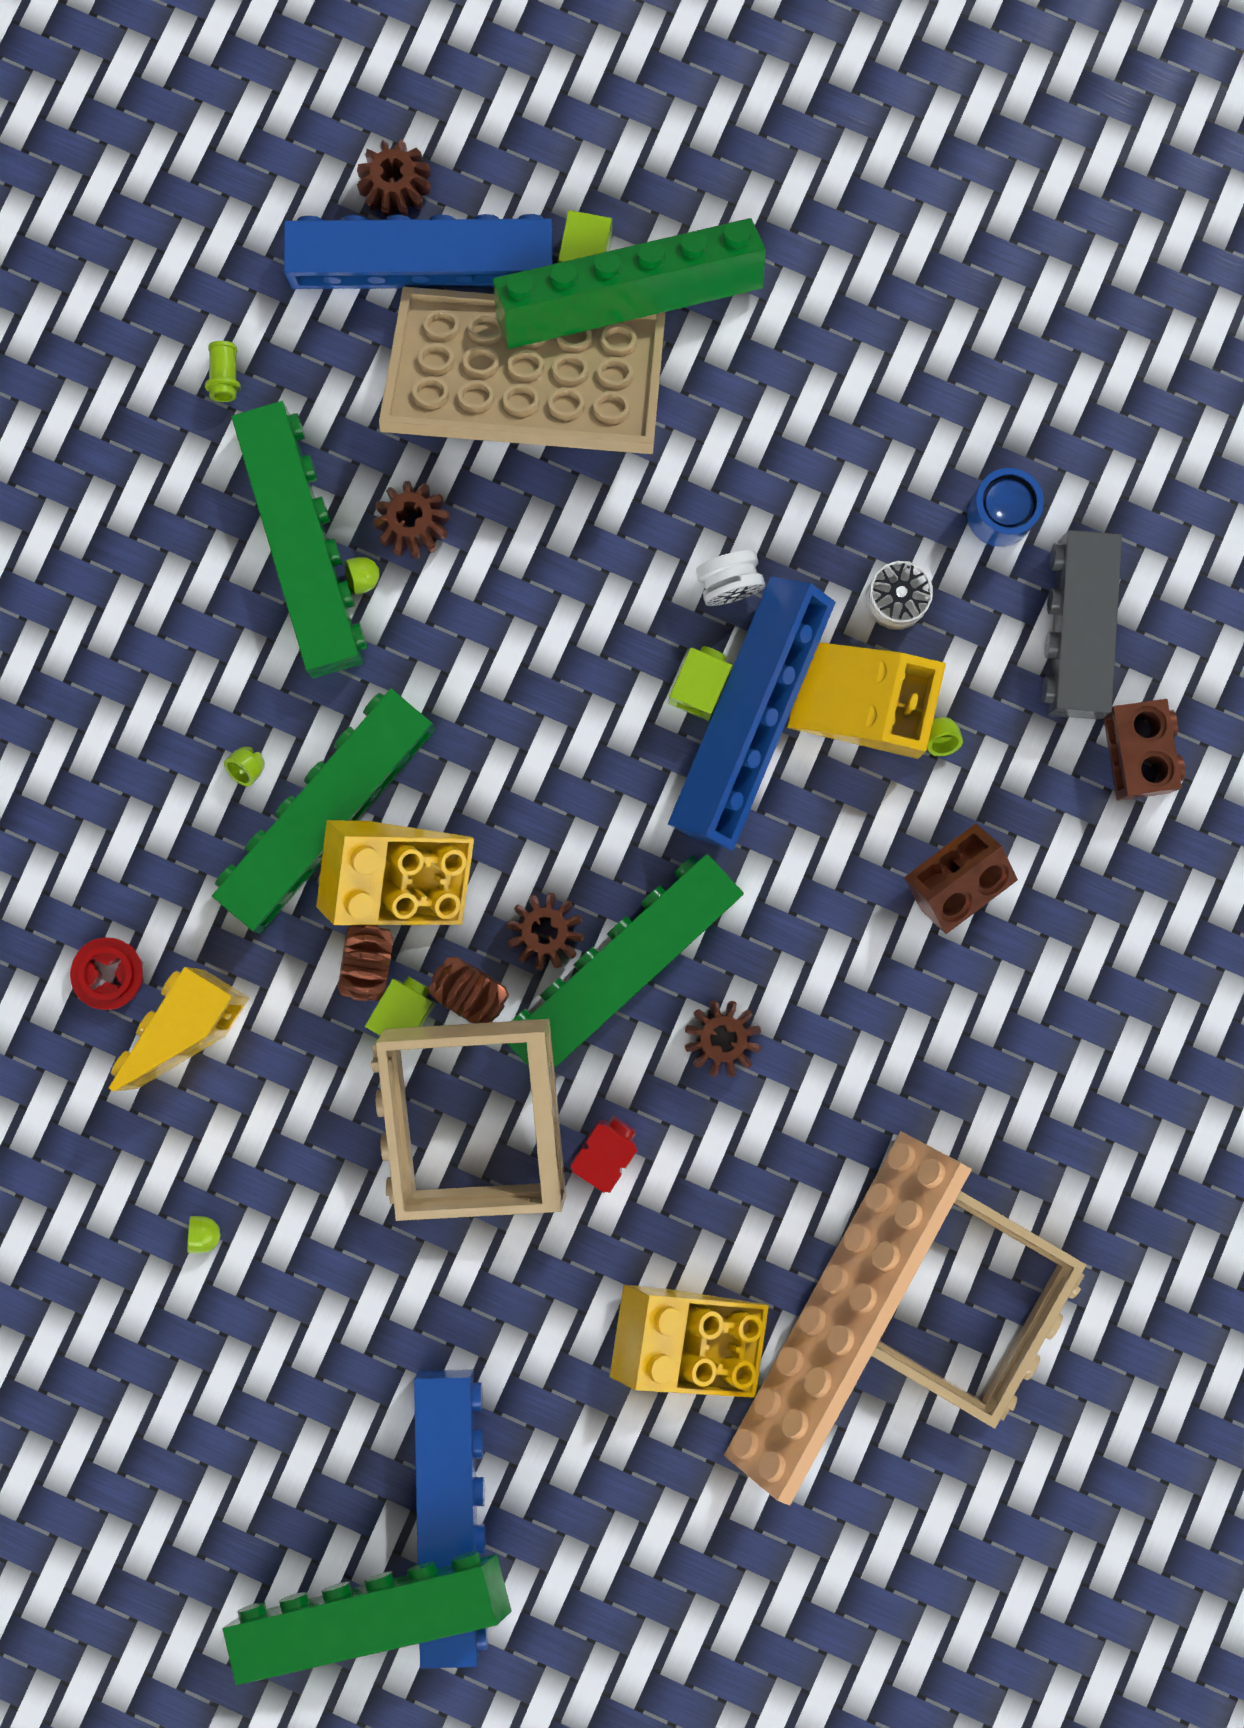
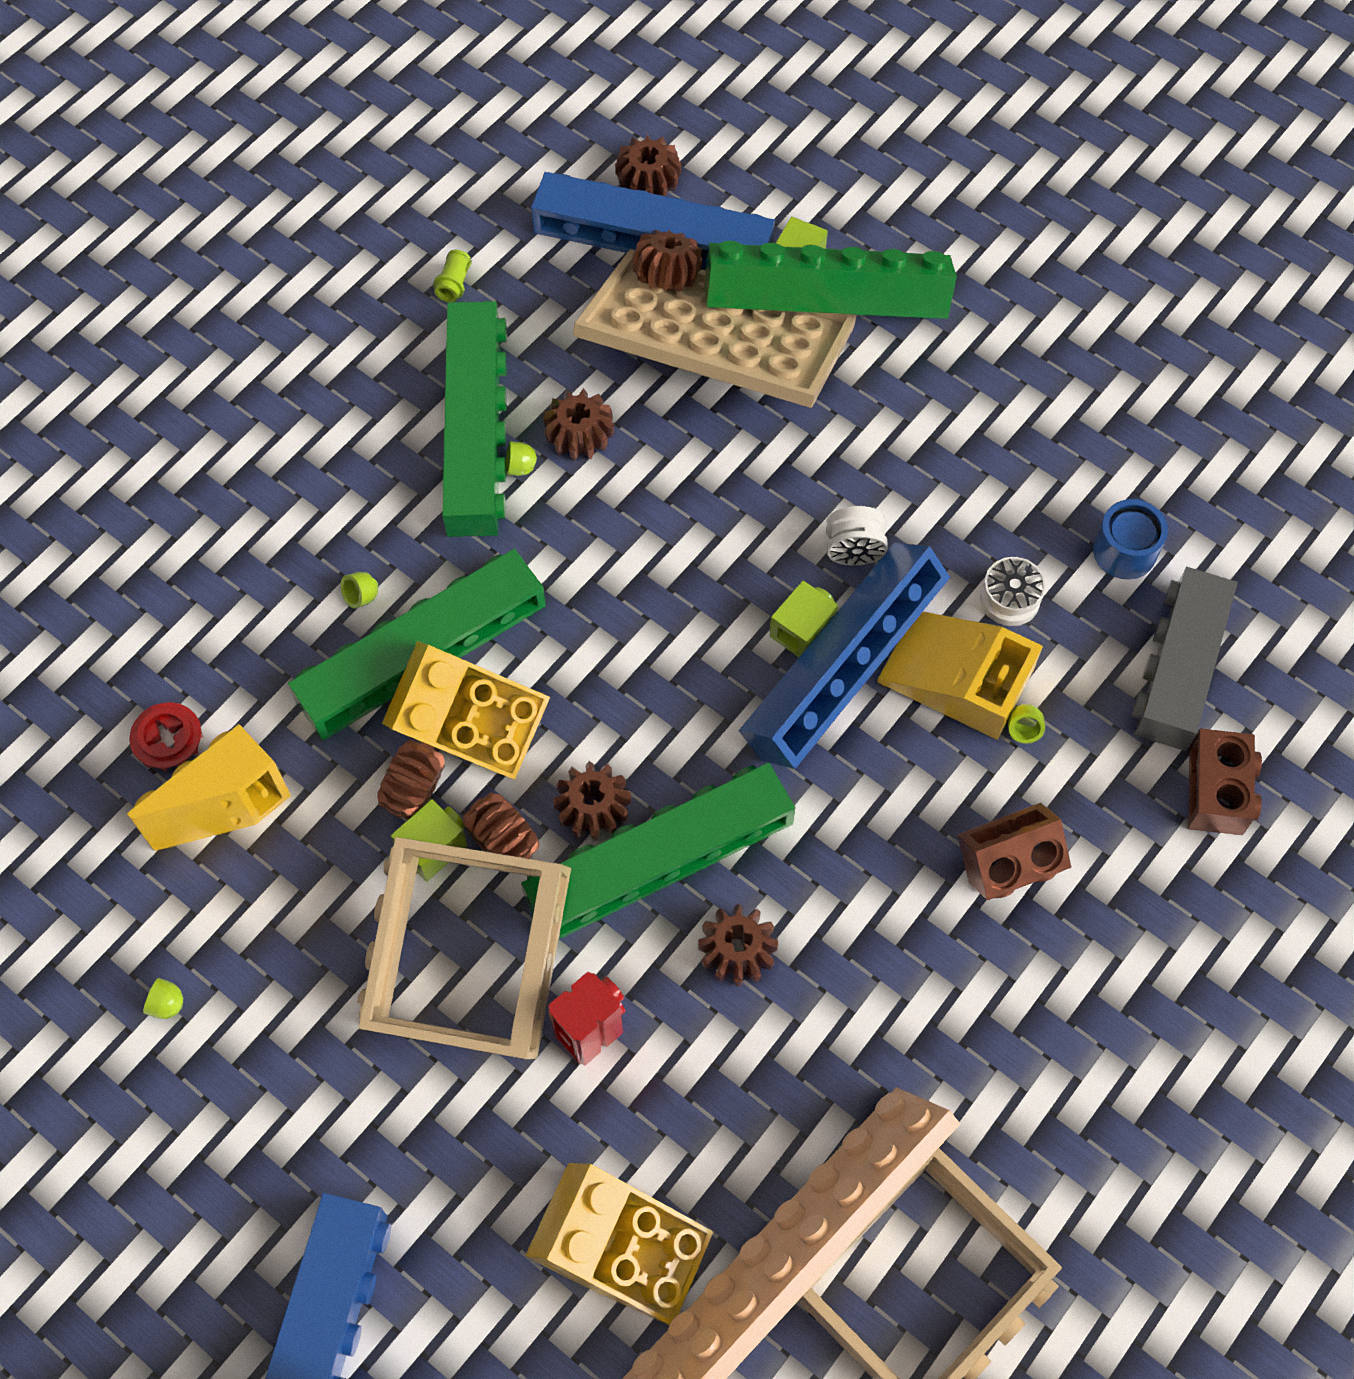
camera: 15 degrees right, 20 degrees down
none -> copper gear [632,229,702,292]

